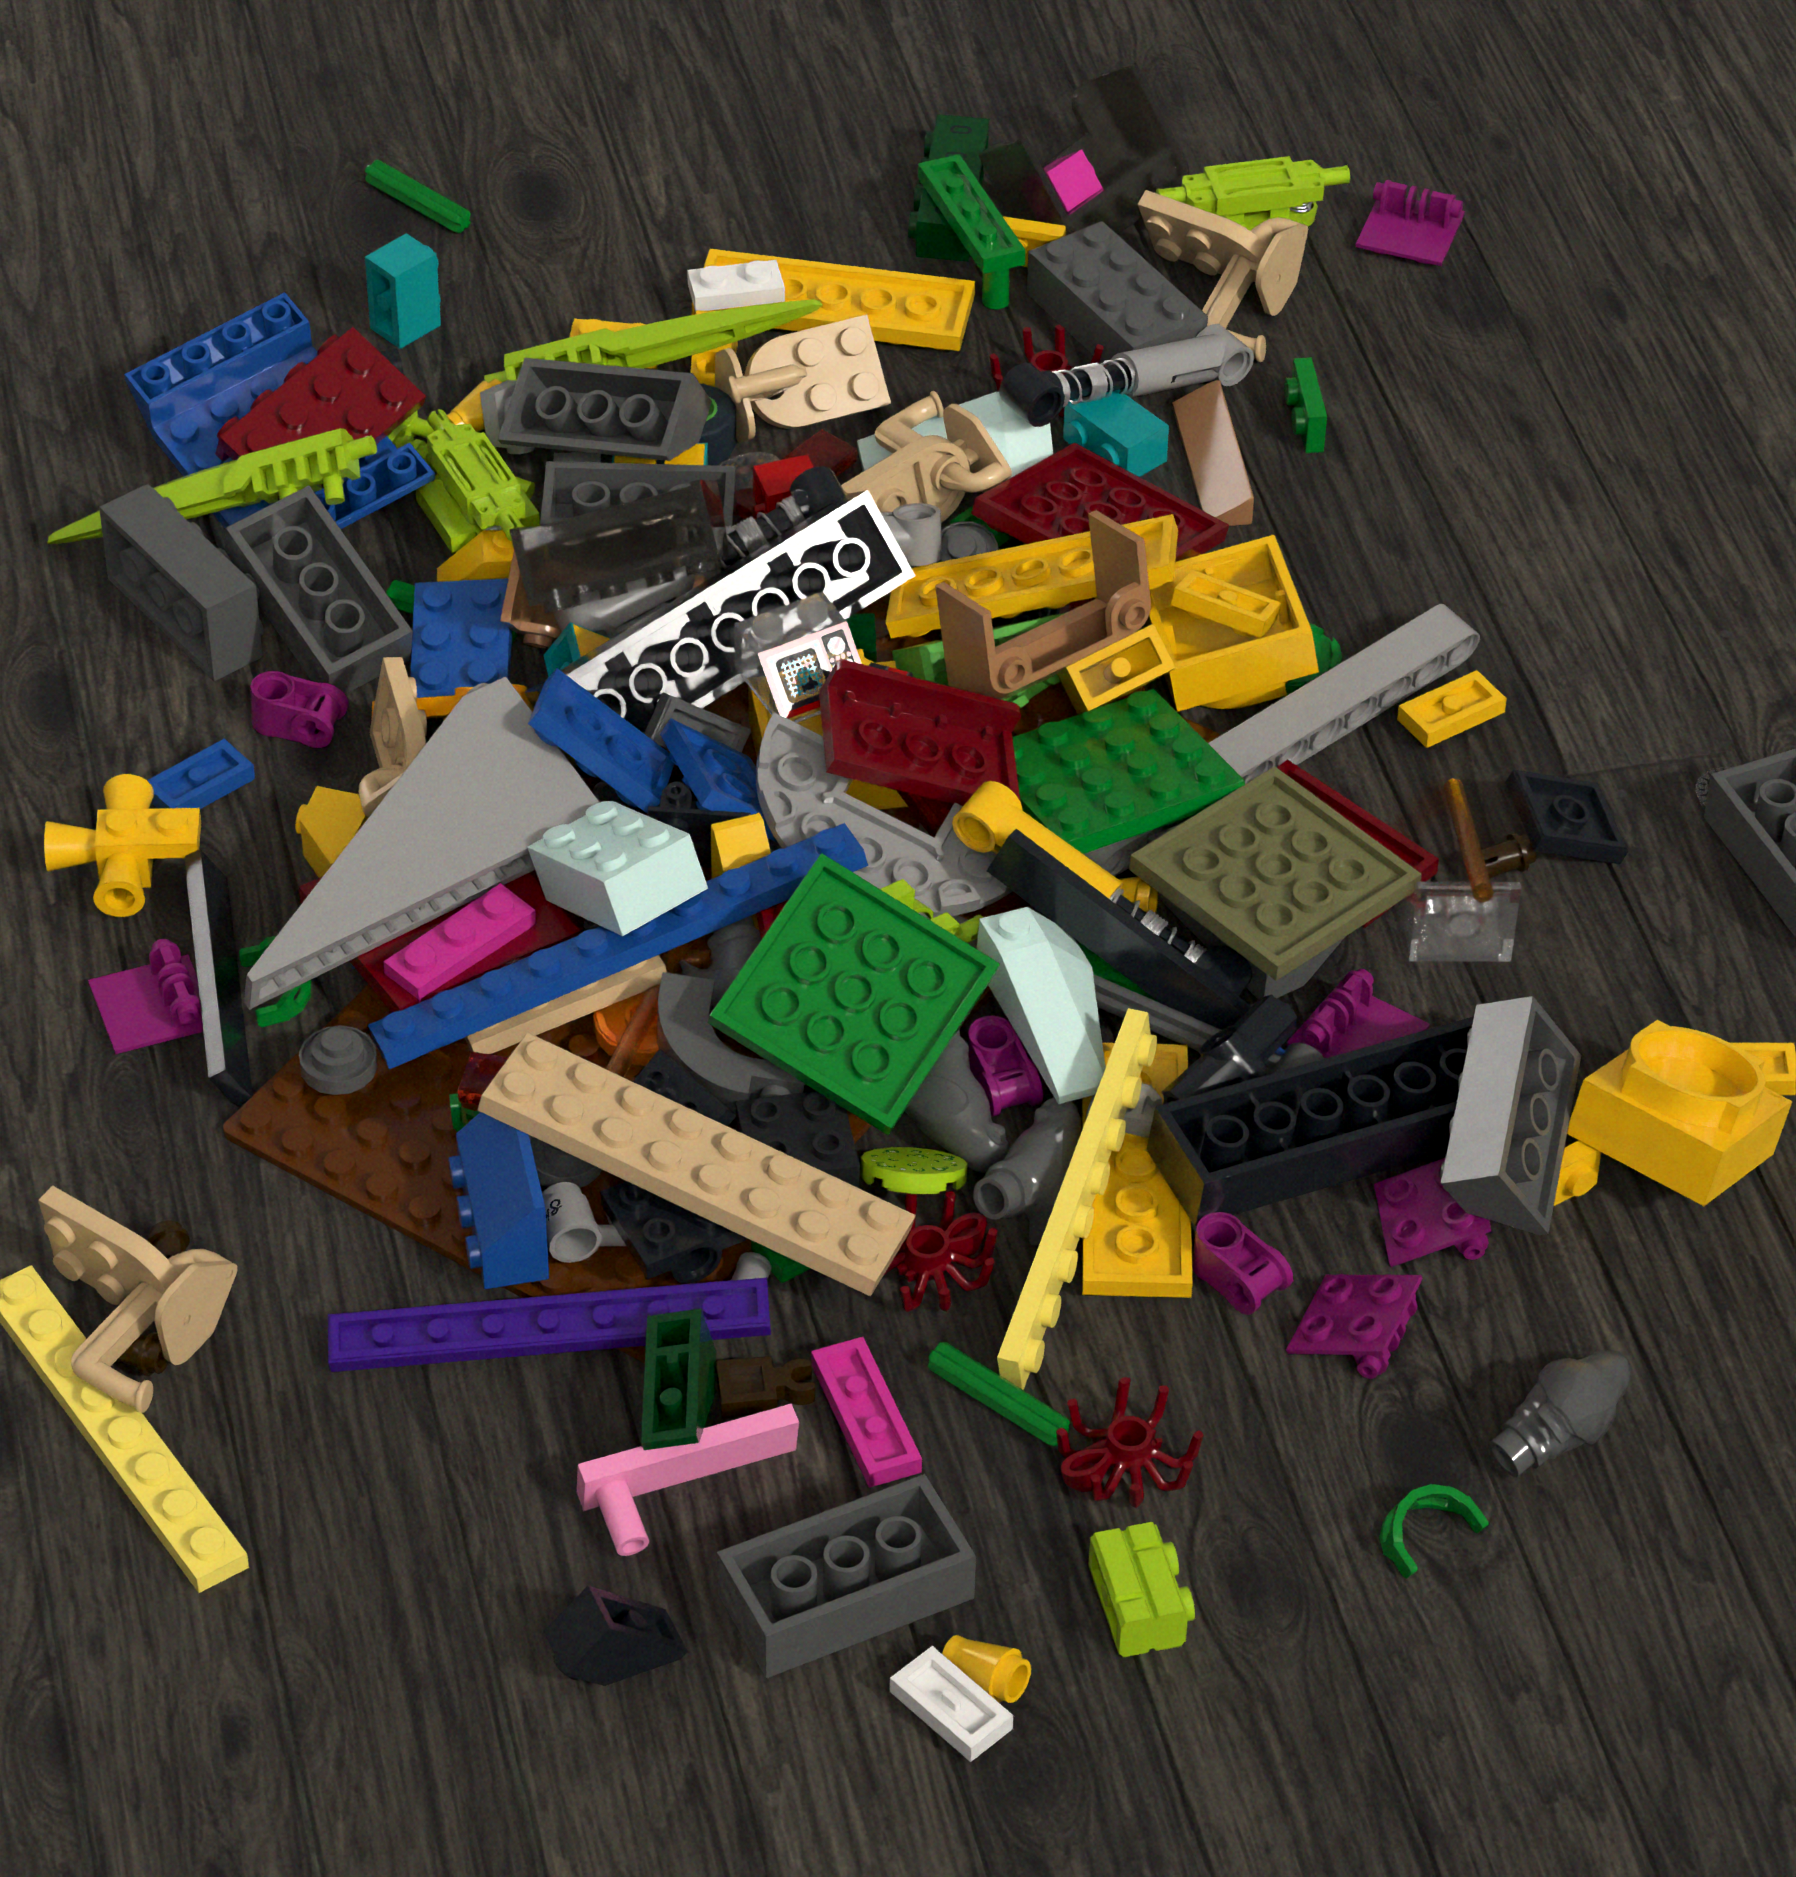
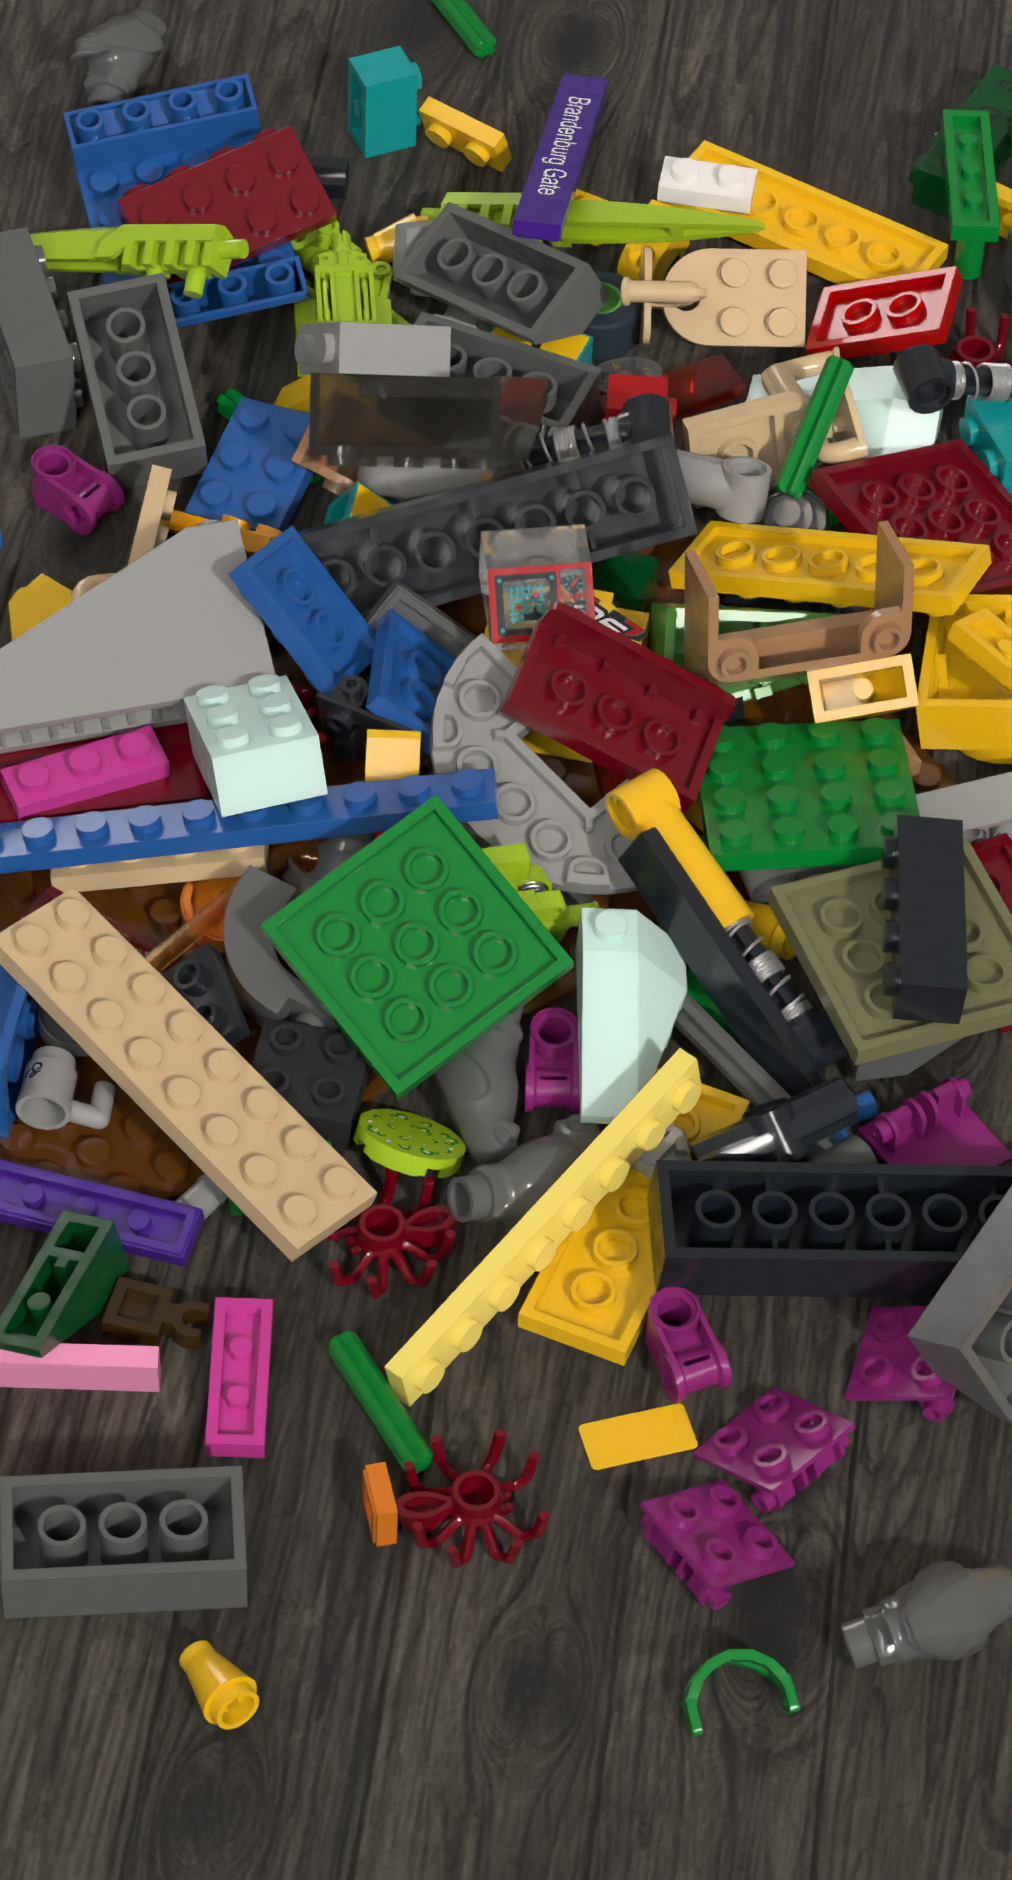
camera: 20 degrees right, 5 degrees up
black plate [600,1181,746,1283] -> none
white plate [890,1646,1013,1762] -> none
lime brick [1088,1522,1195,1657] -> none
none -> dark grey animal [70,8,168,108]
none -> light grey brick [294,322,451,378]
none -> orange tile [362,1462,398,1547]
none -> yellow plate [419,96,512,172]
none -> dark purple tile [512,73,608,242]
none -> yellow sticker [578,1403,698,1470]
none -> magenta hinge [640,1479,795,1610]
none -> green axle [775,355,854,499]
none -> red plate [805,266,963,359]
none -> black brick [881,815,968,1024]

